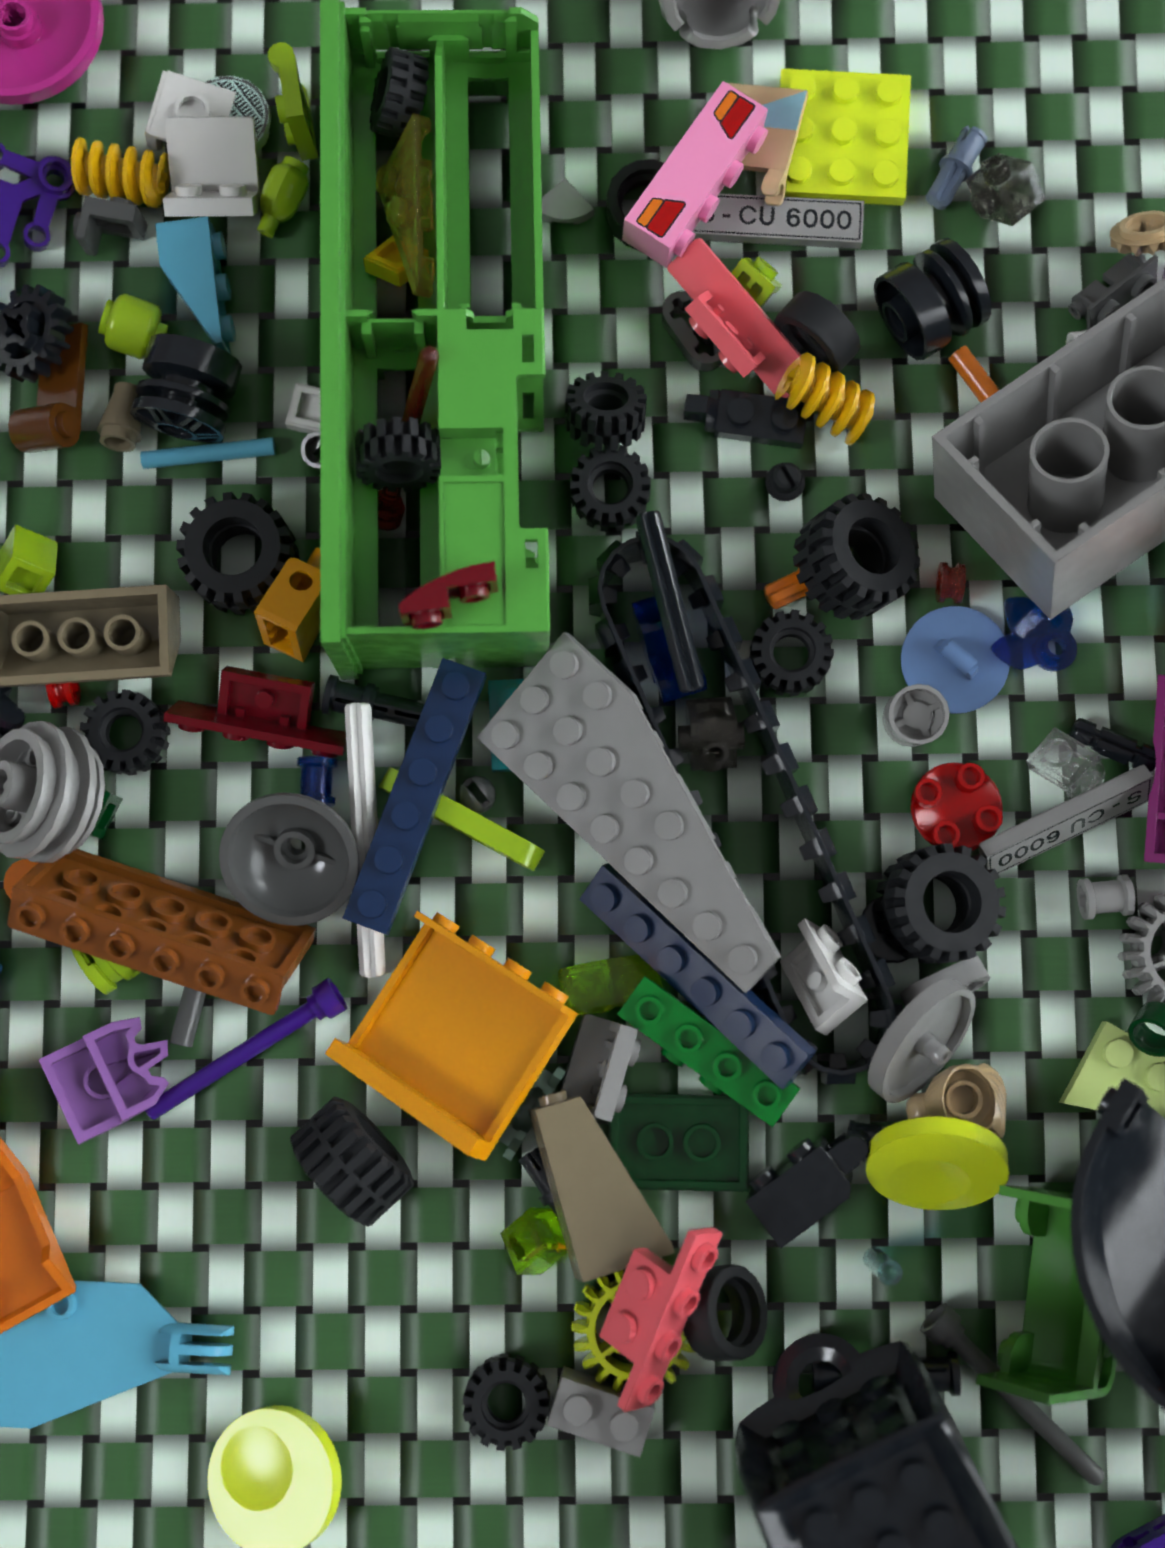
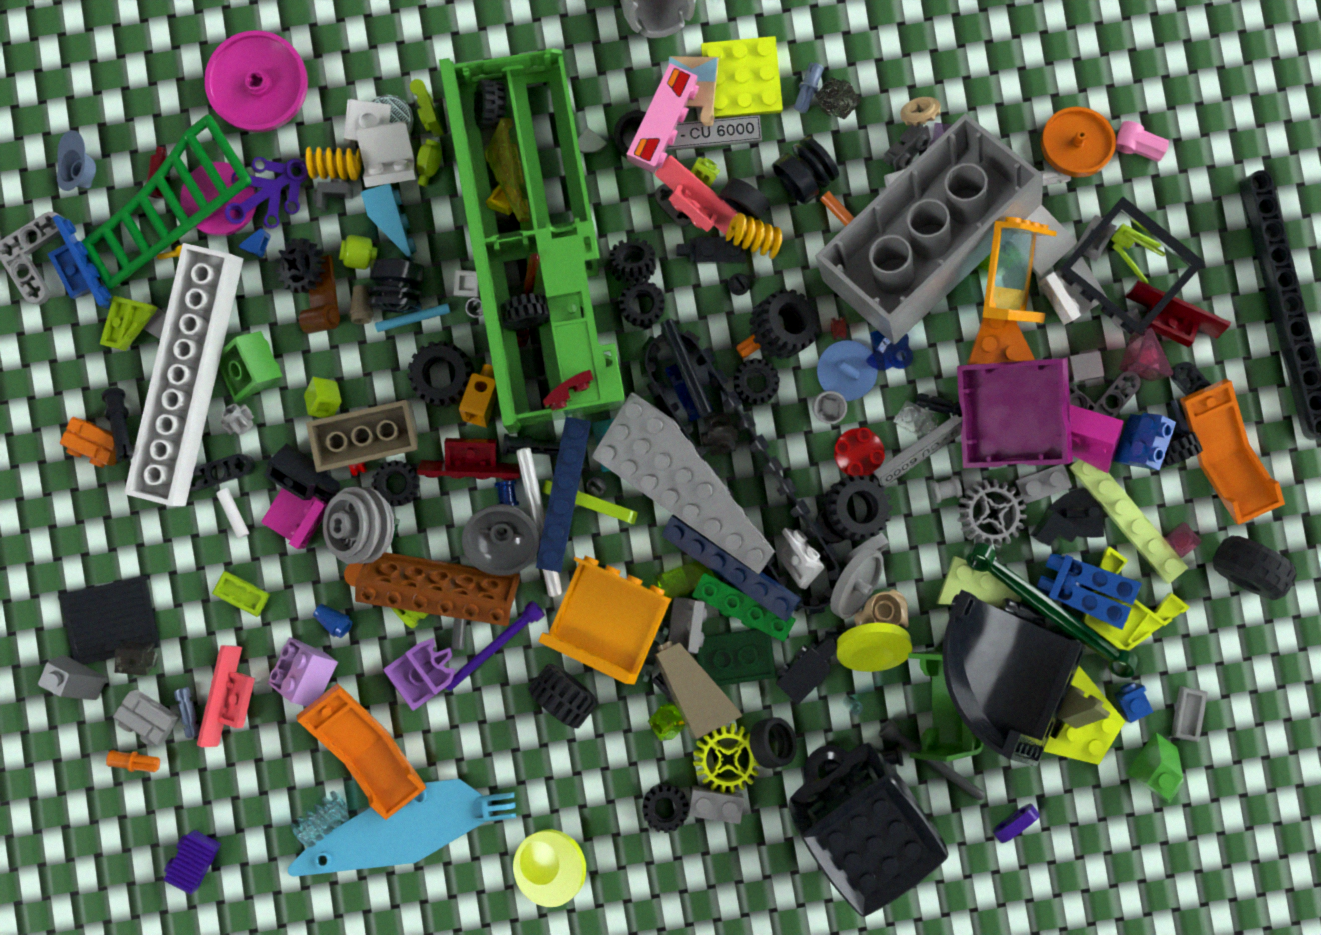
camera: 15 degrees left, 5 degrees up
coral bracket [599,1227,722,1412] -> none

